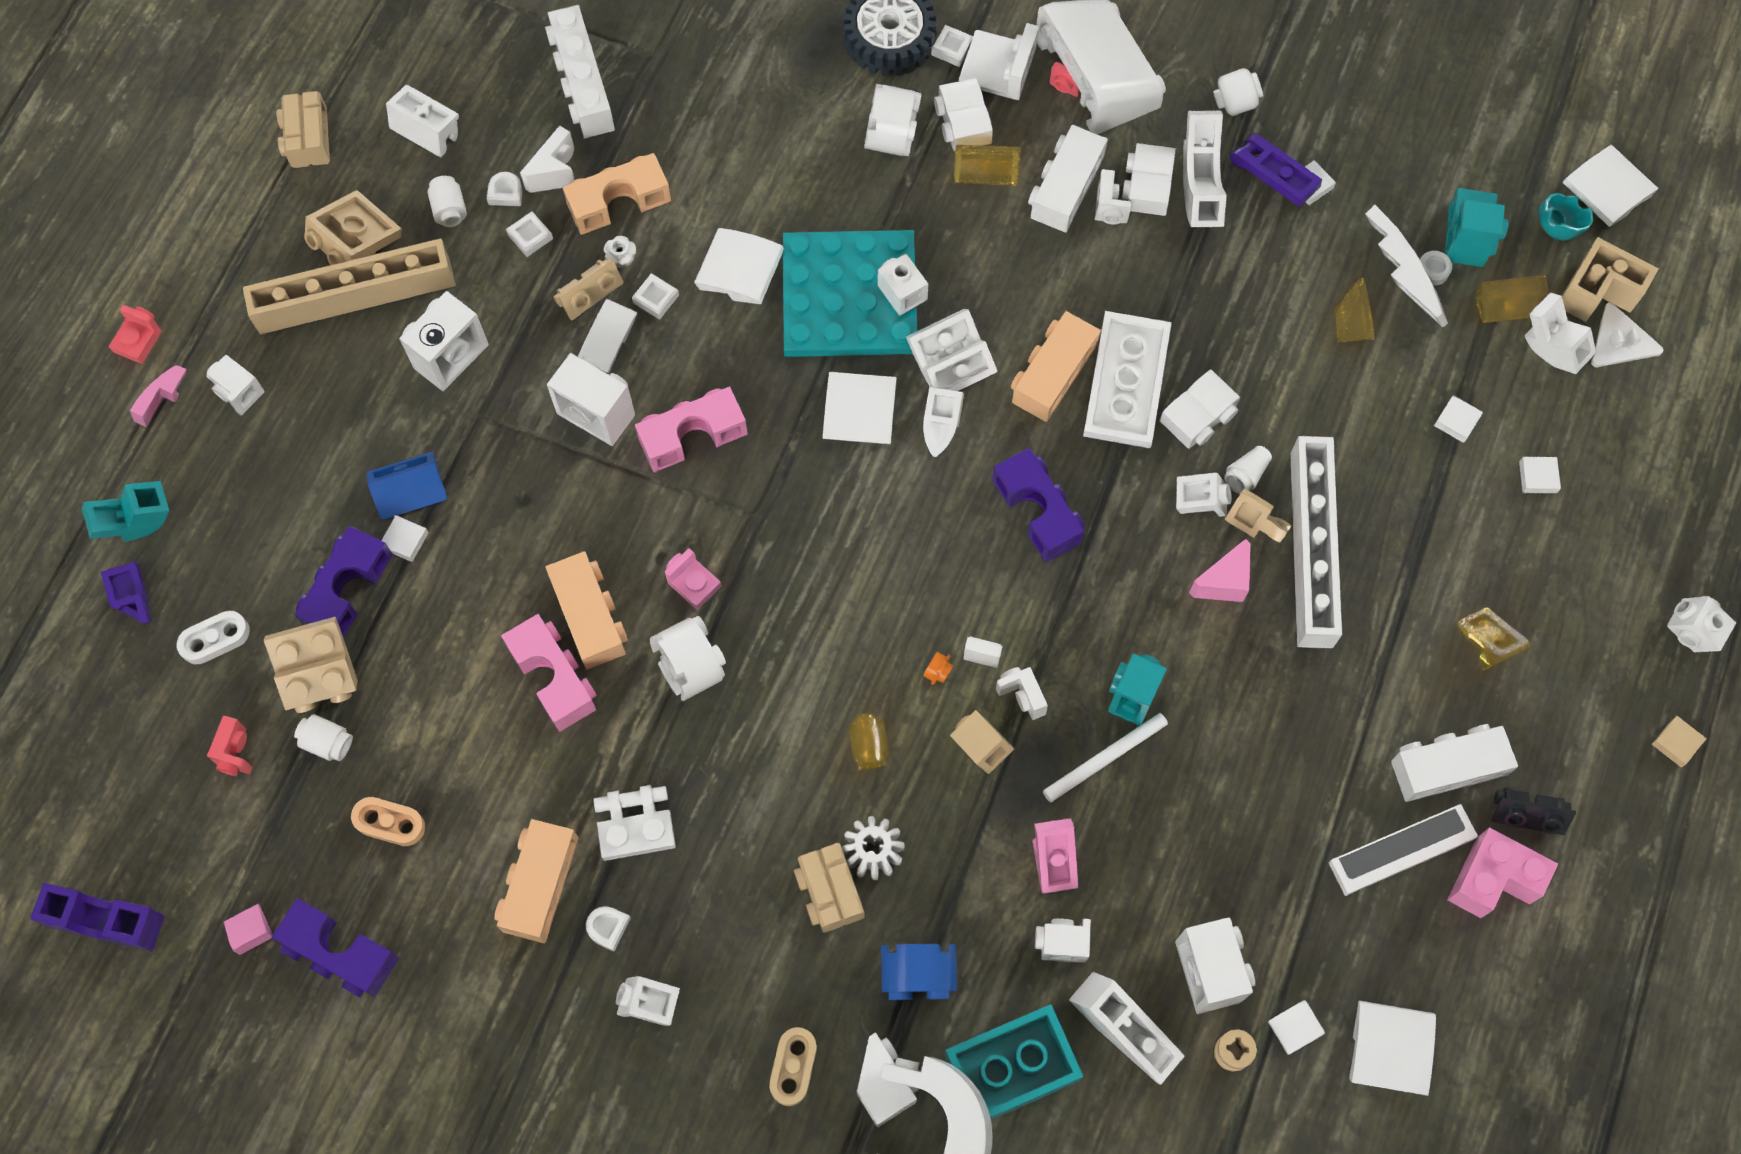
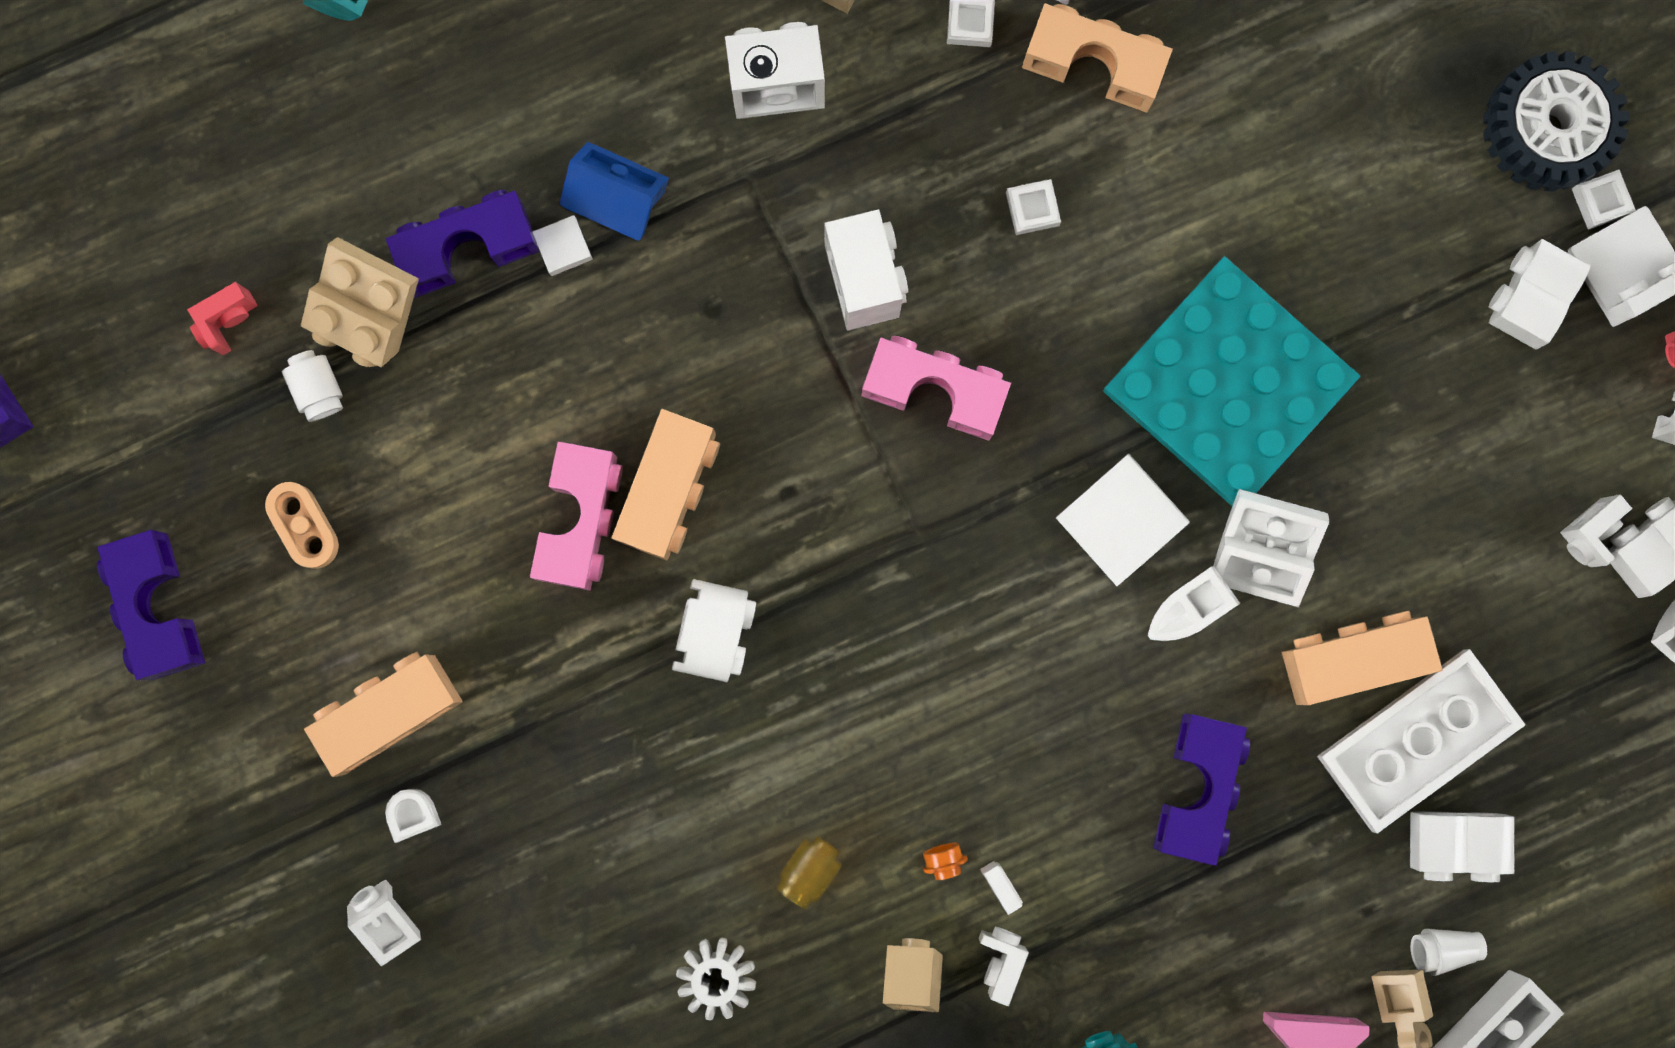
camera: 40 degrees right, 15 degrees up
dark purple slope [100,562,151,624] -> none
white plate [177,611,250,664] -> none
bright pink slope [224,904,273,955] -> none
tan hinge [553,258,624,321] -> none
white slope [578,299,638,373] -> none
white plate [594,785,676,861] -> none
white plate [604,236,636,268] -> none
bright pink bracket [665,548,722,610] -> none
white slope [694,228,784,304] -> none
tan brick [794,843,865,933] -> none
white brick [864,84,921,156] -> none
white brick [878,254,928,316] -> none
clear yellow slope [954,145,1021,185] -> none
white brick [1028,125,1108,233] -> none
white bracket [1176,473,1232,517] -> none

